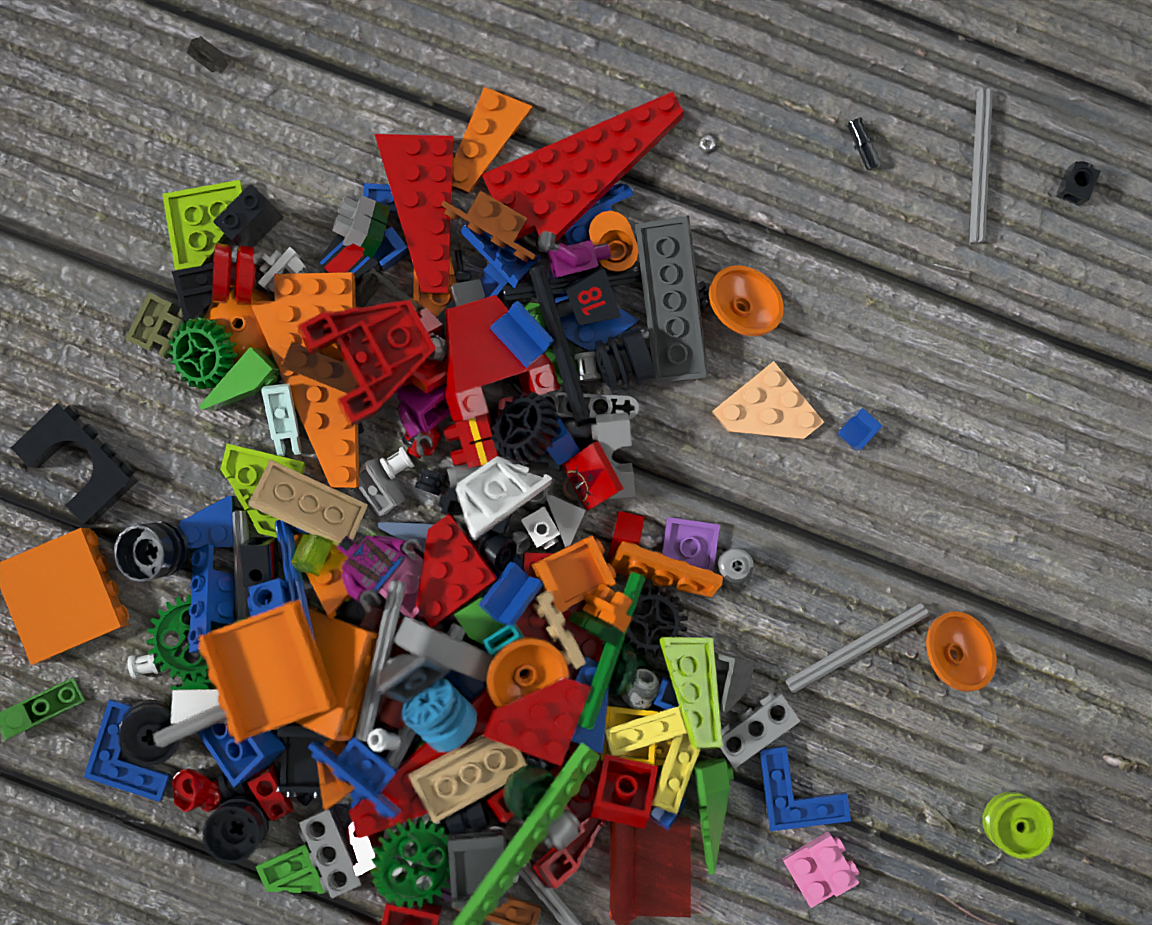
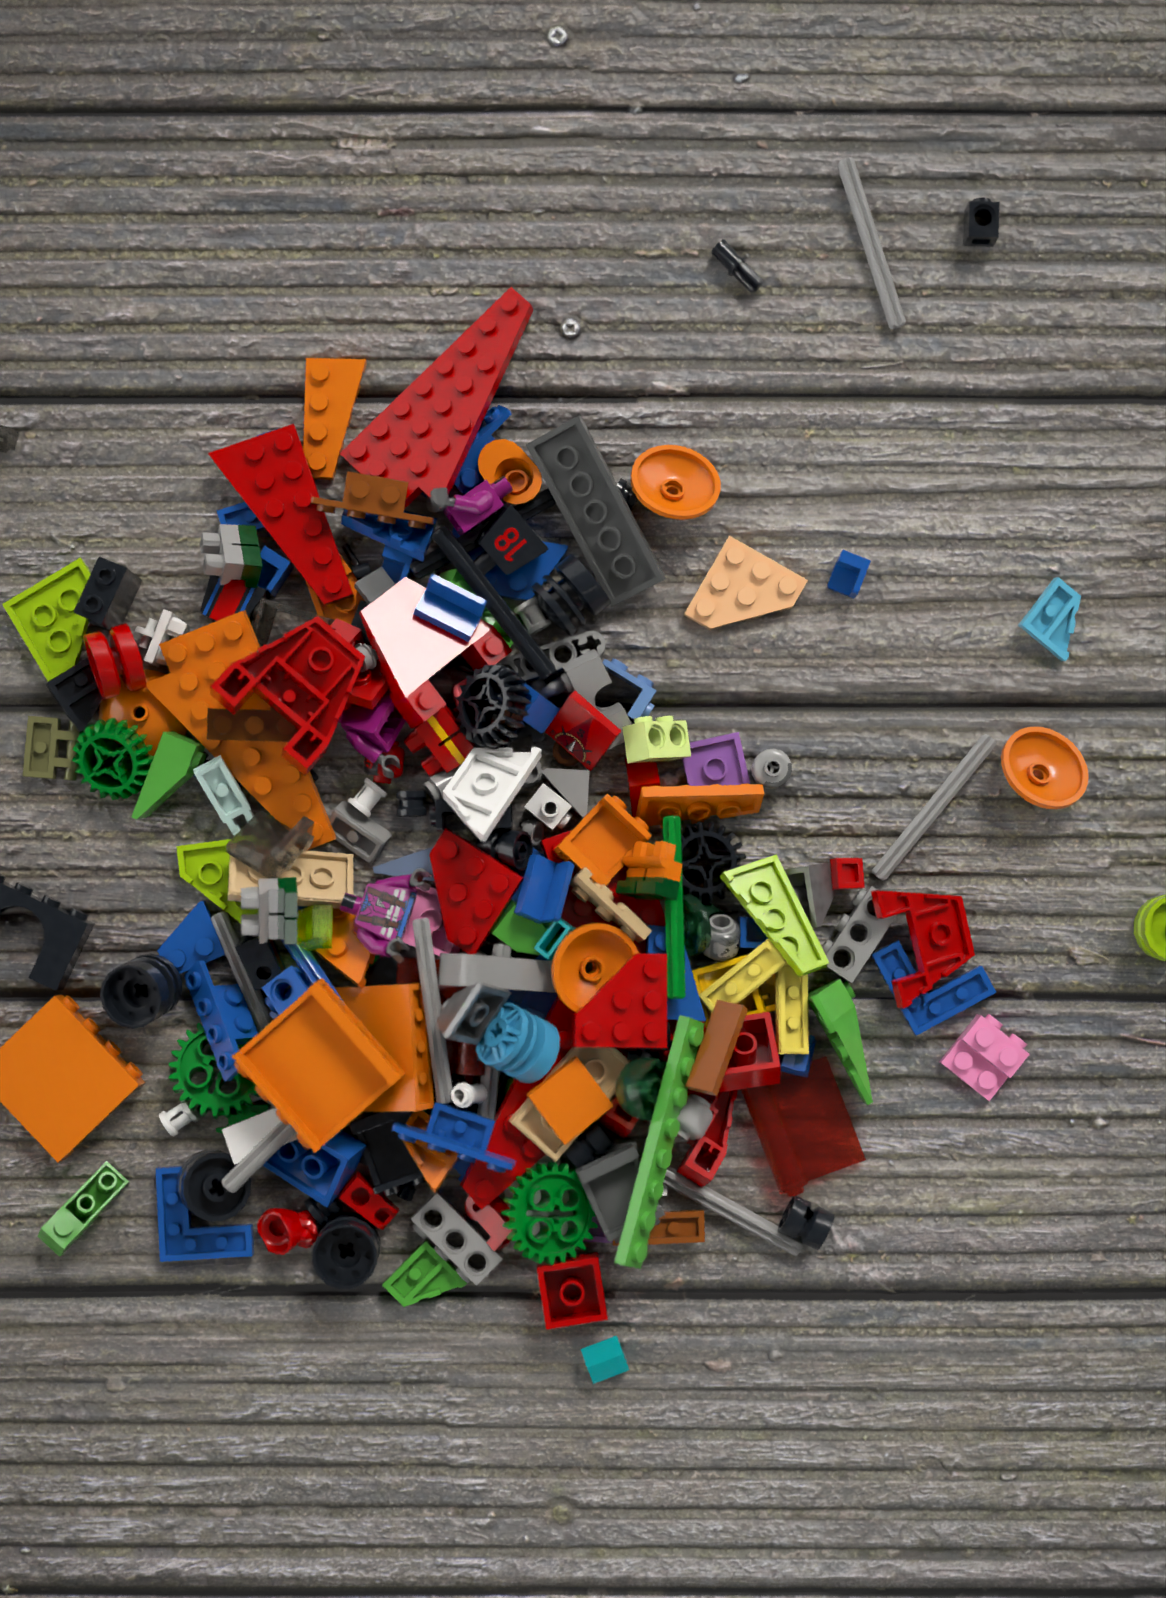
camera: 25 degrees left, 0 degrees up
none -> clear smoke bracket [226,812,314,879]
none -> light grey hips [241,877,298,944]
none -> orange tile [526,1056,614,1145]
none -> medium blue bracket [603,658,656,722]
none -> yellowish green brick [622,716,691,763]
none -> dark orange tile [686,1000,748,1096]
none -> red tile [830,858,865,890]
none -> red wing [871,890,975,1008]
none -> medium azure wing [1018,577,1081,661]

